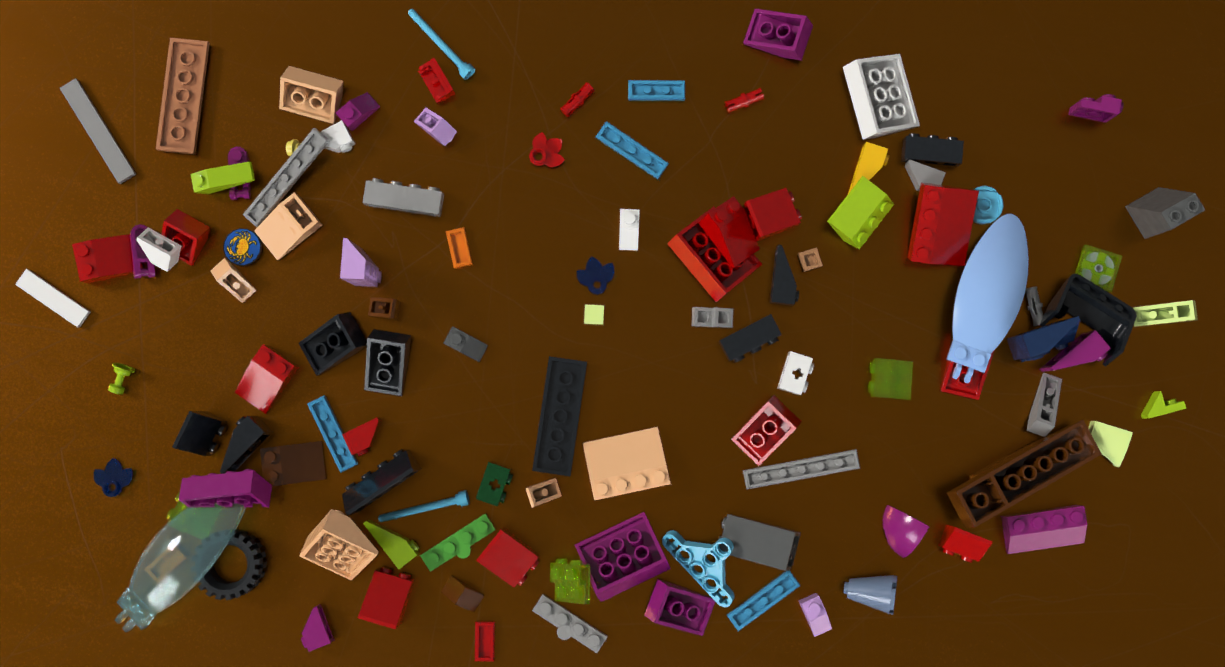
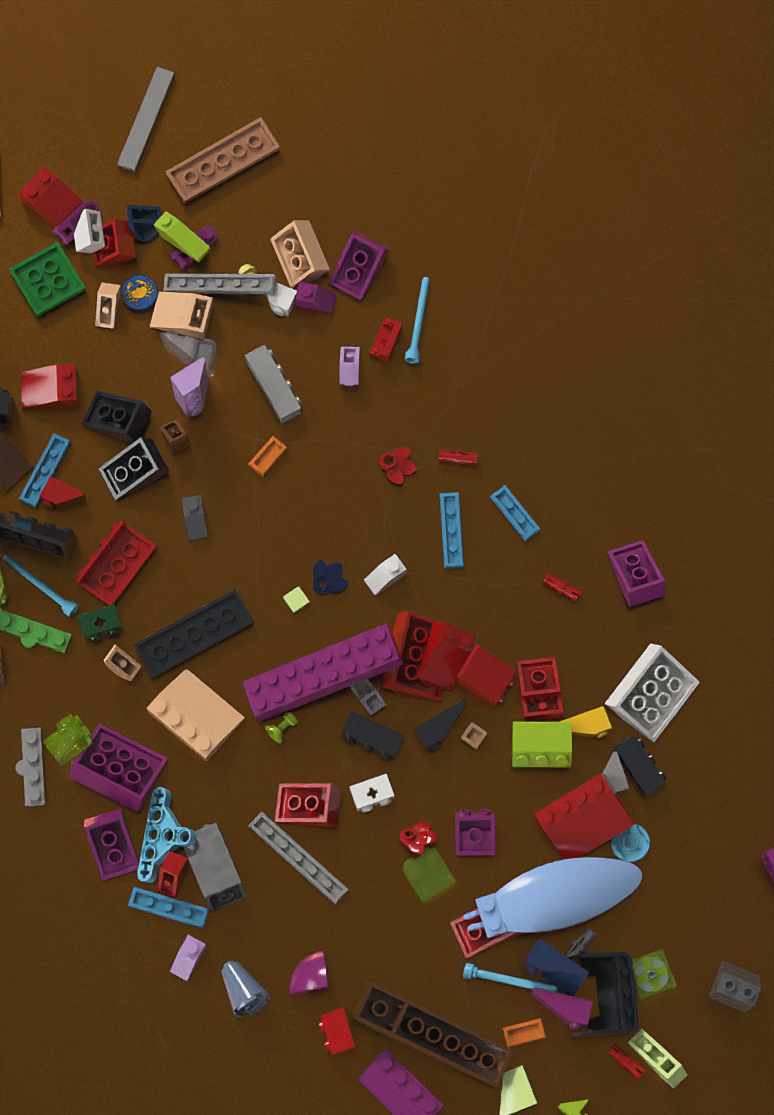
camera: 50 degrees right, 10 degrees down
red slope [476,527,540,588] -> none
light grey slope [1027,373,1062,437] -> none
none -> green plate [9,242,86,317]
none -> red bracket [76,520,157,606]
none -> dark blue slope [126,205,162,242]
none -> red slope [157,851,188,899]
none -> clear slope [160,331,219,376]
none -> magenta brick [243,624,404,722]
none -> lime piece [265,711,298,744]
none -> magenta slope [329,232,390,300]
none -> red plate [399,822,438,855]
none -> magenta plate [455,809,495,855]
none -> medium azure piece [463,963,558,993]
none -> orange tile [502,1018,546,1048]
none -> red slope [517,657,563,722]
none -> red pin [607,1043,646,1080]

